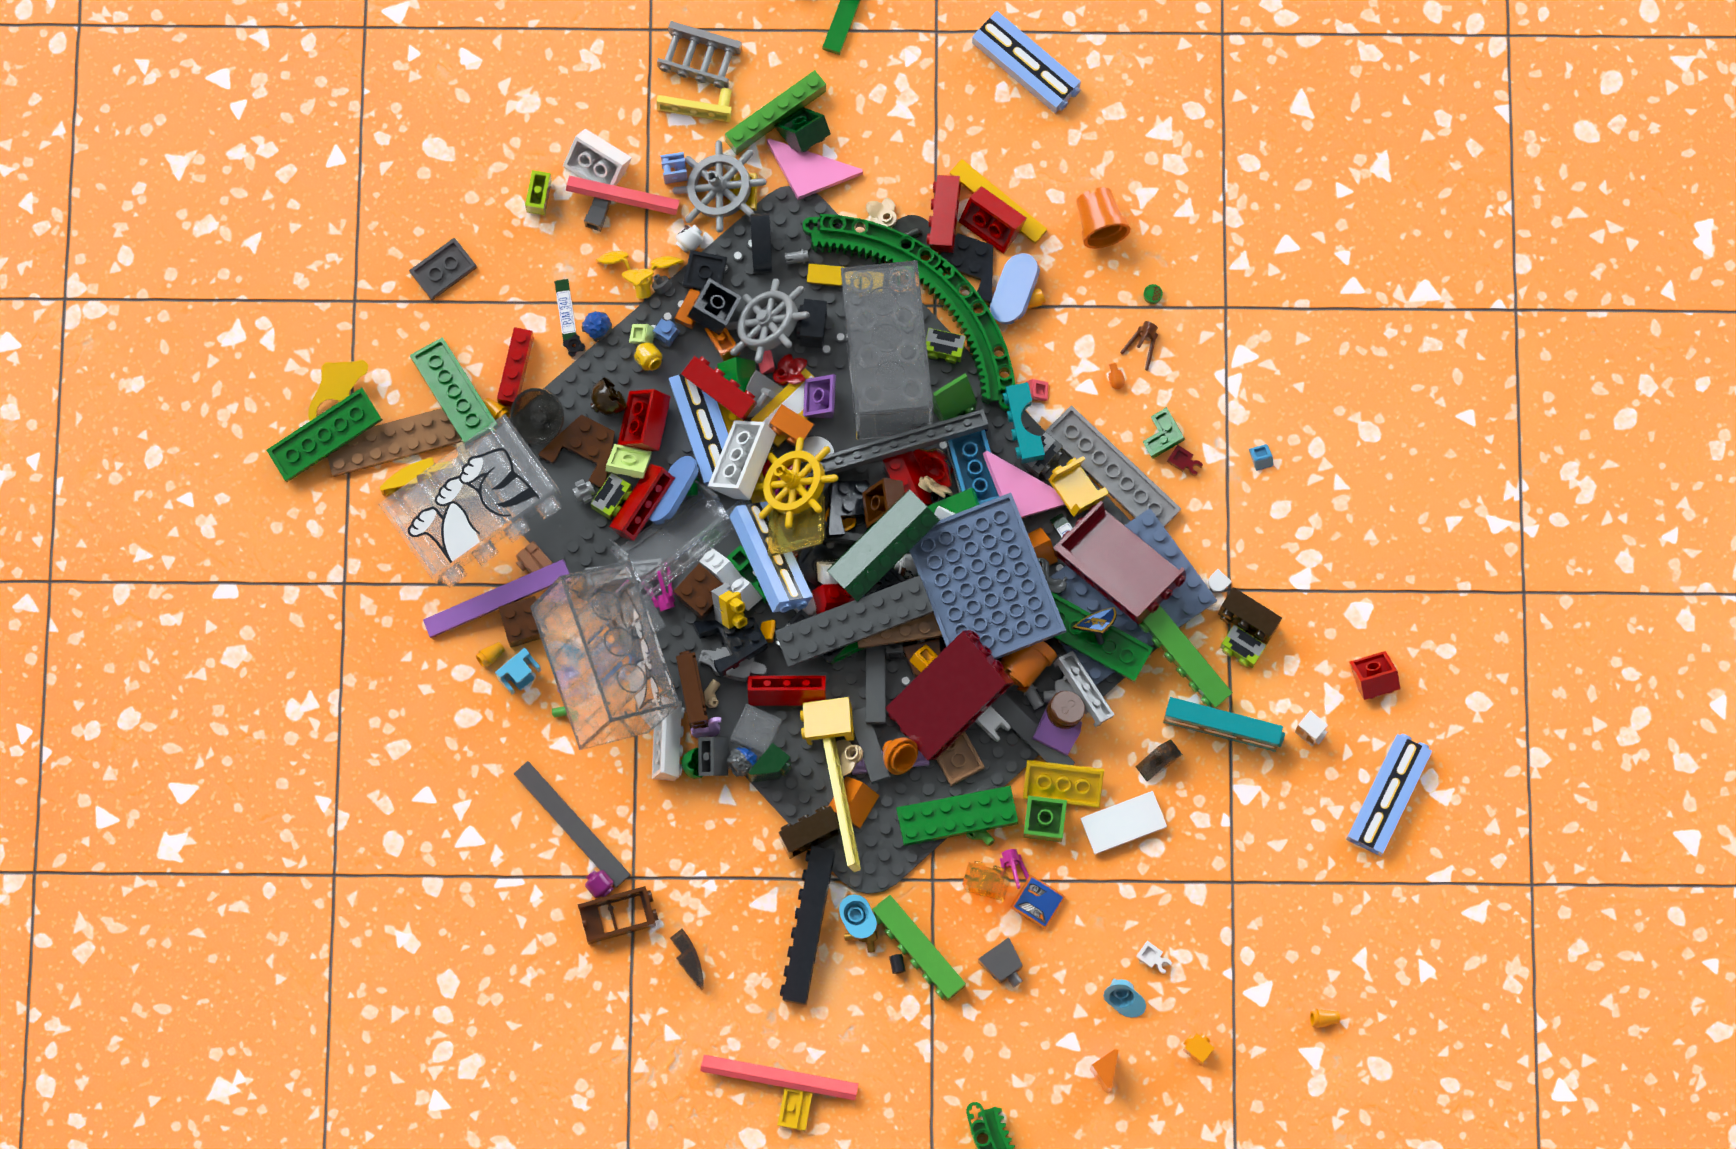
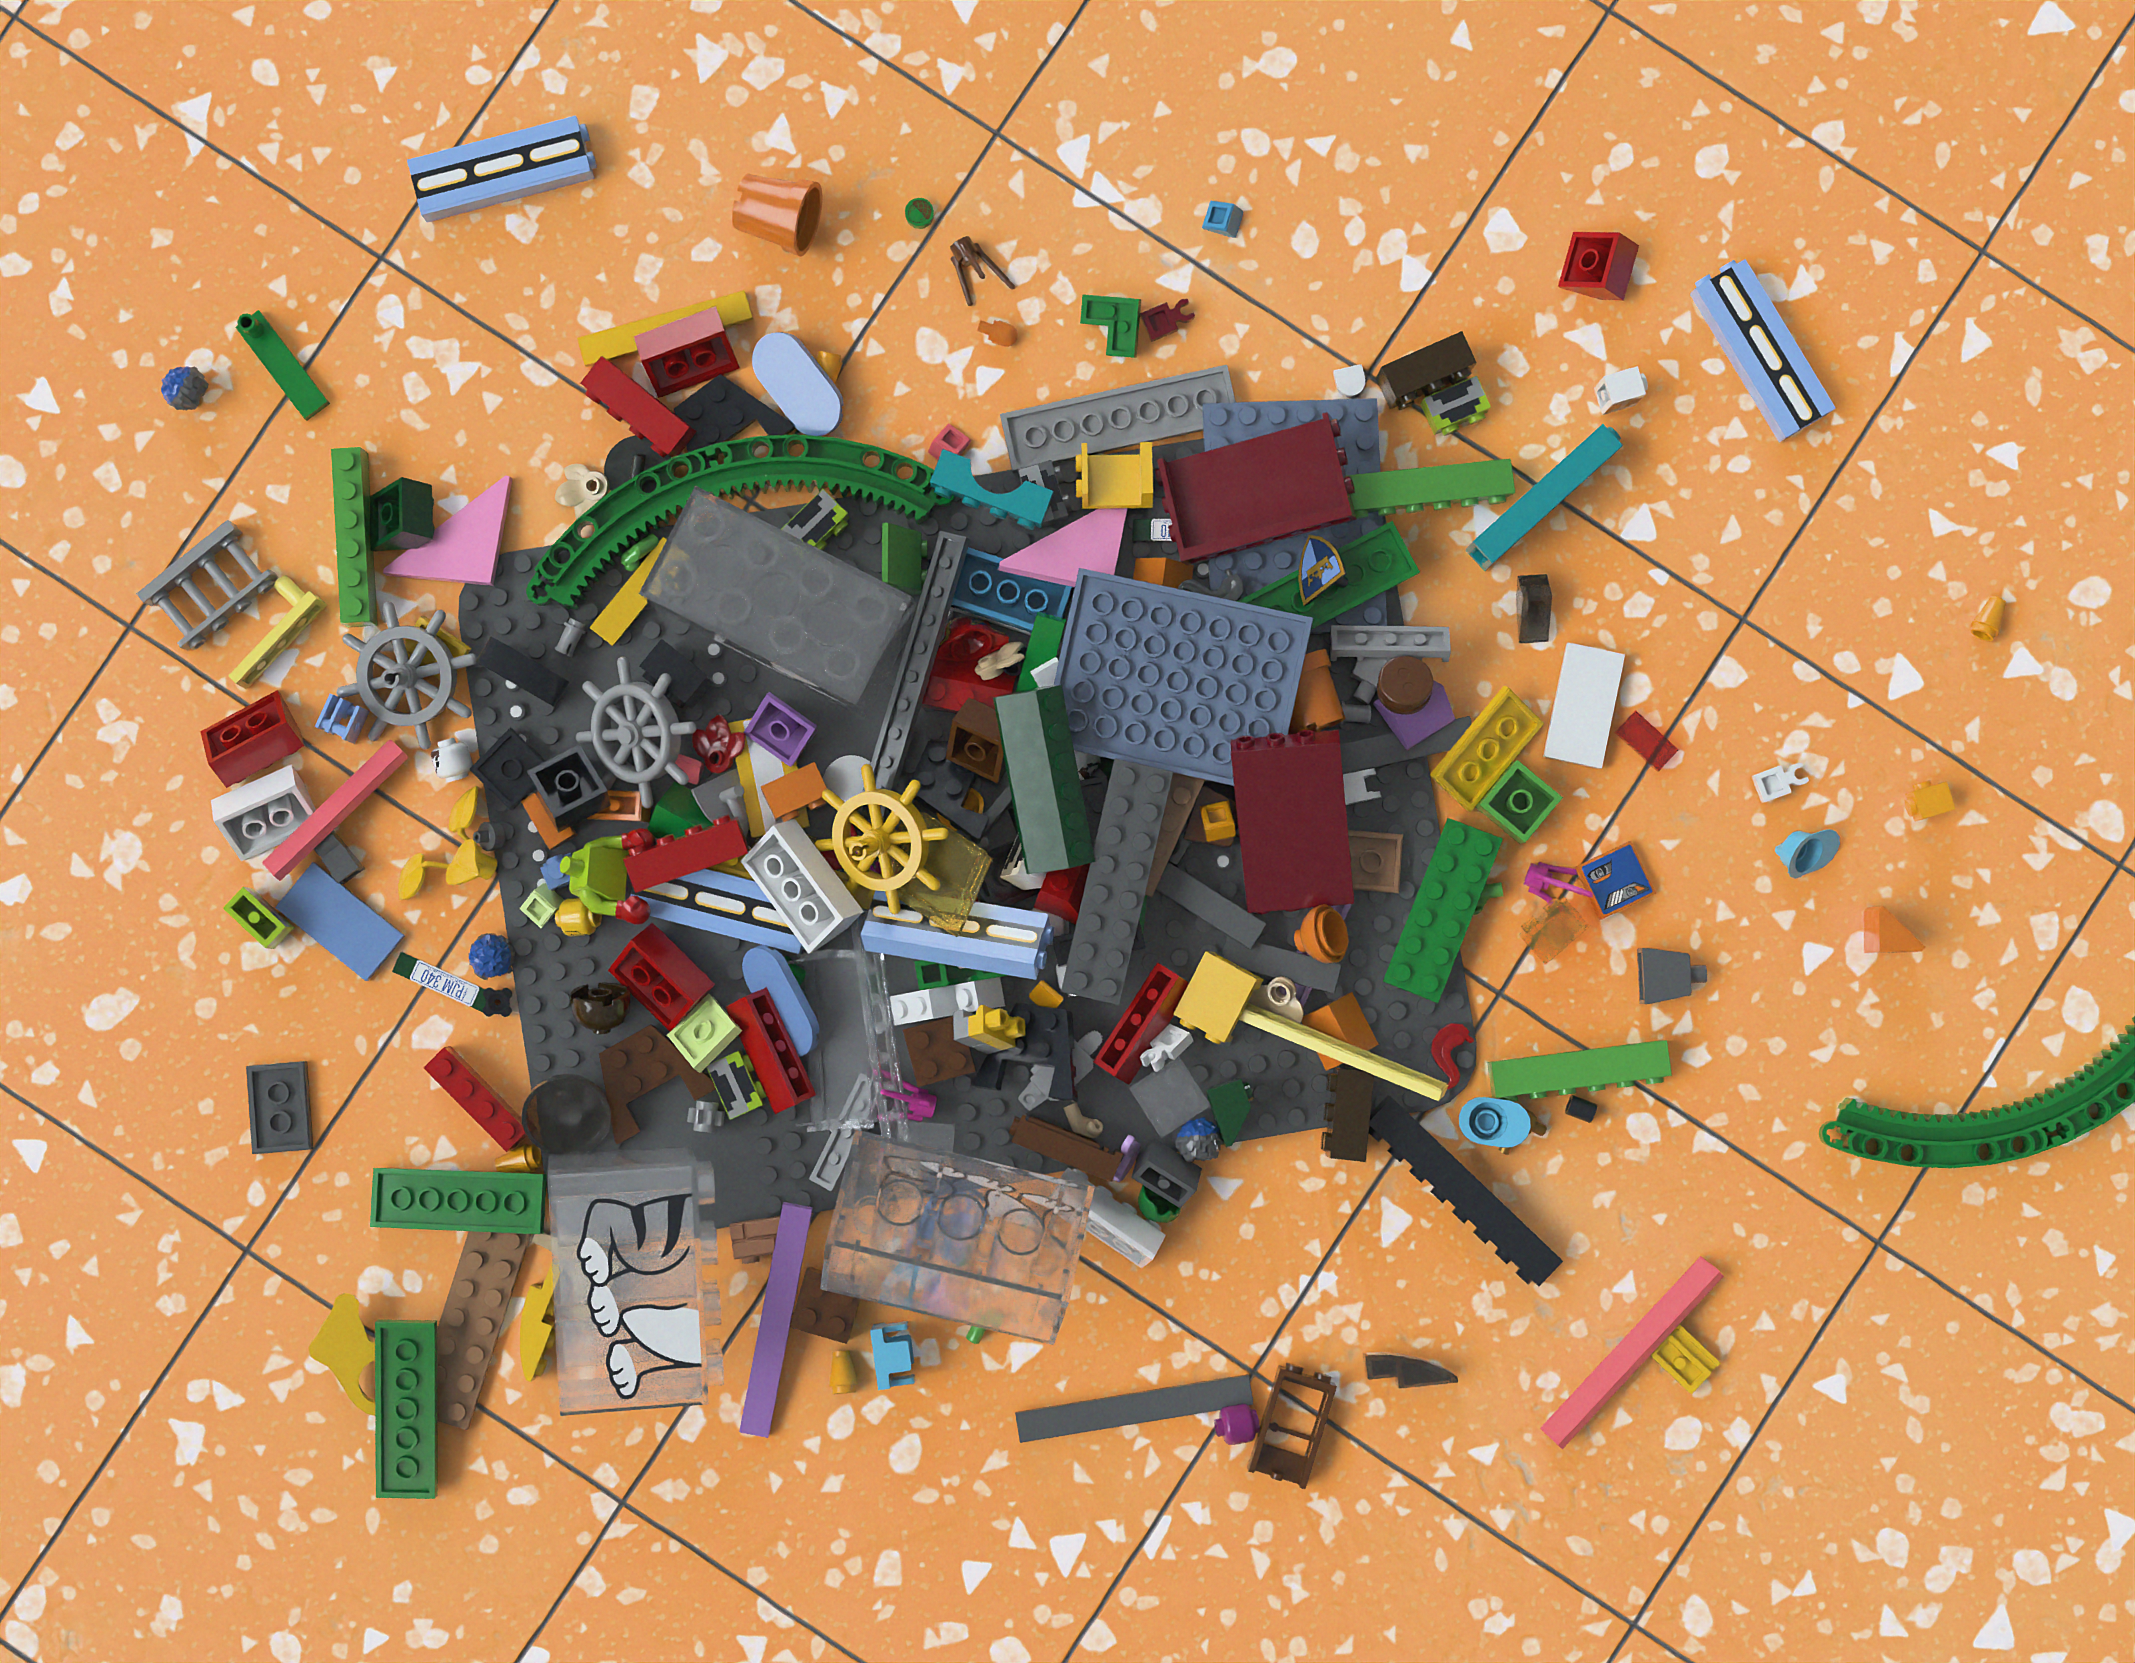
camera: 60 degrees left, 10 degrees up
none -> red slope [200,690,304,788]
none -> medium blue tile [275,862,405,981]
none -> lime torso [560,828,656,925]
none -> bright green arm [621,534,659,571]
none -> white plate [1140,1024,1193,1072]
none -> red piece [1431,1023,1474,1089]
none -> clear red tile [1614,710,1679,772]

